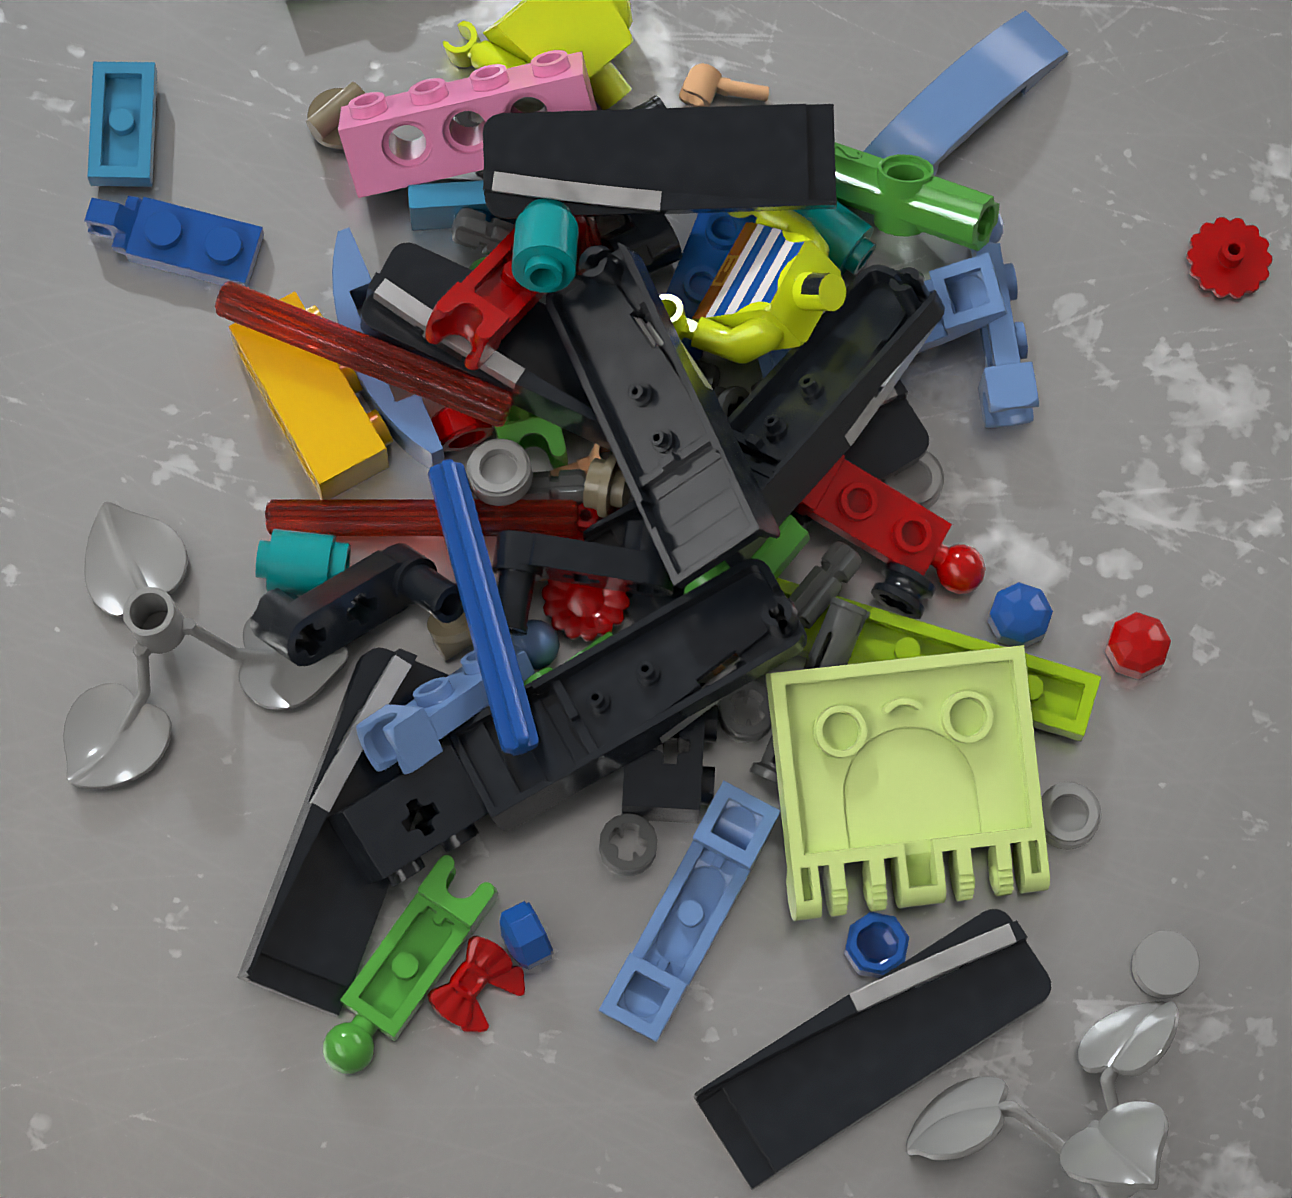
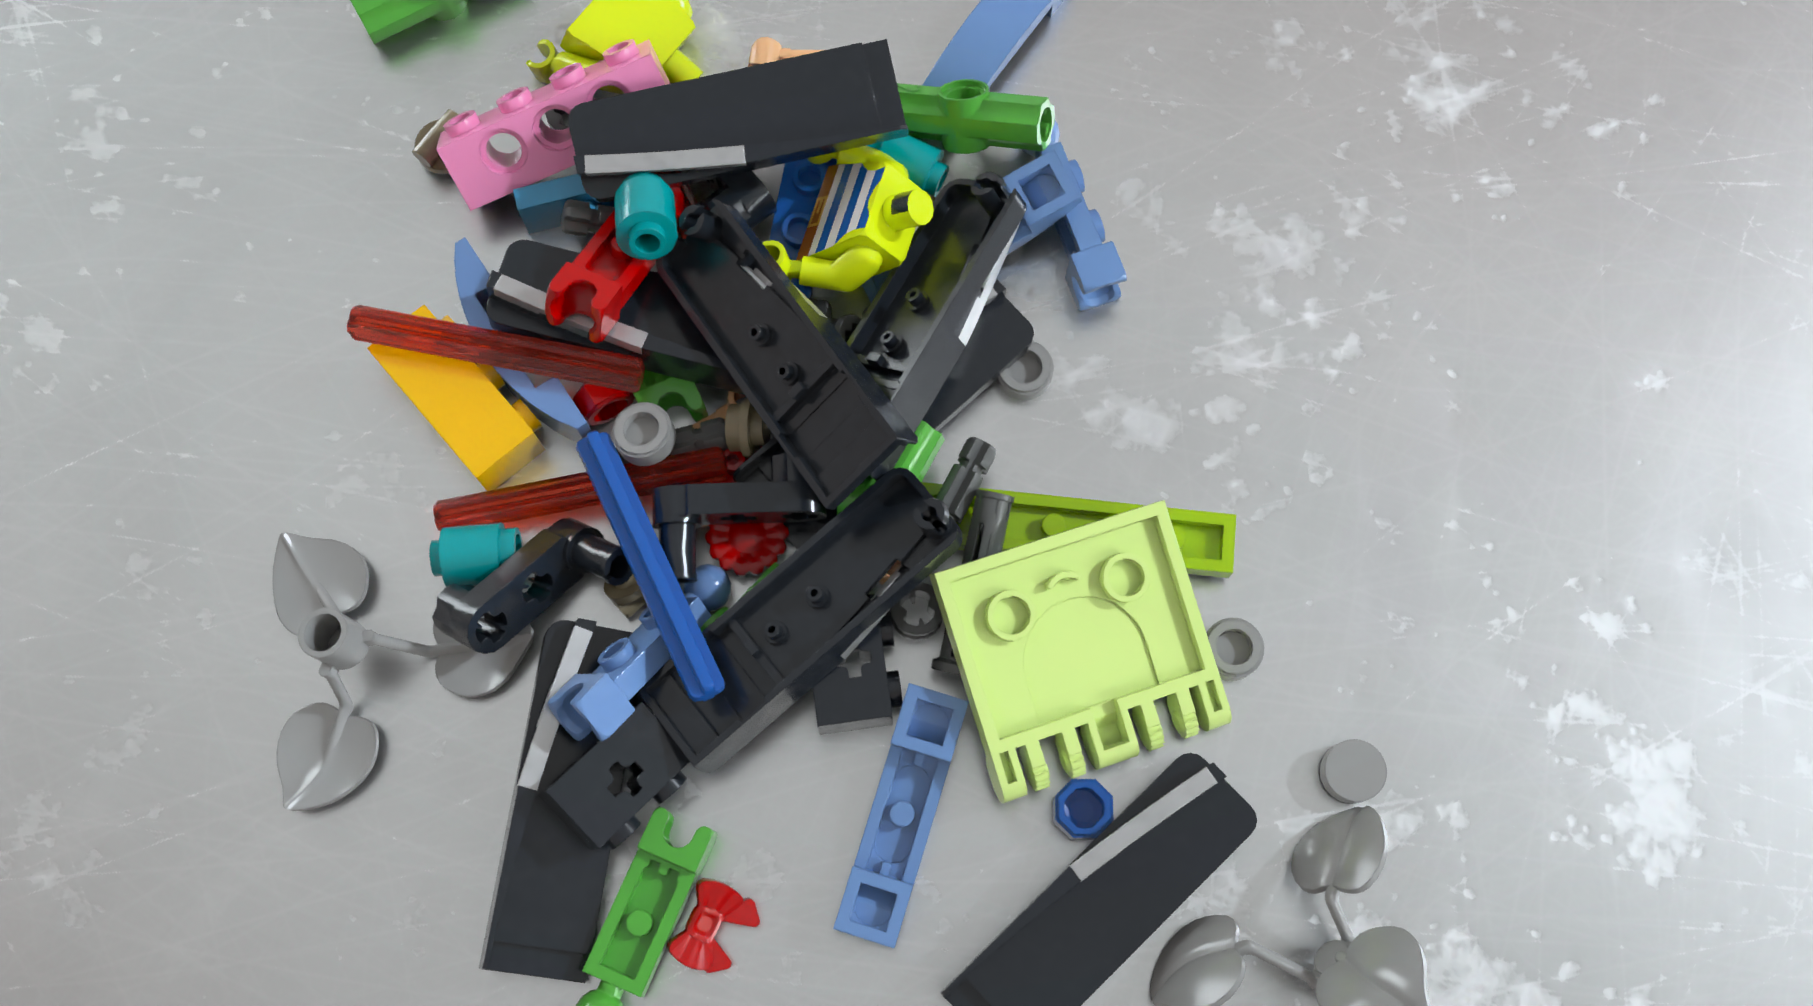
camera: 10 degrees left, 0 degrees up
blue hinge [84,196,264,291] -> none
dark azure plate [87,61,158,187] -> none
blue tile [499,901,554,970] -> none
dark grey bush [599,813,657,877] -> none
red plate [793,455,986,594] -> none
black bush [871,562,936,619] -> none
blue tile [987,582,1053,648] -> none
red tile [1105,612,1171,680] -> none
red piece [1186,217,1273,299] -> none

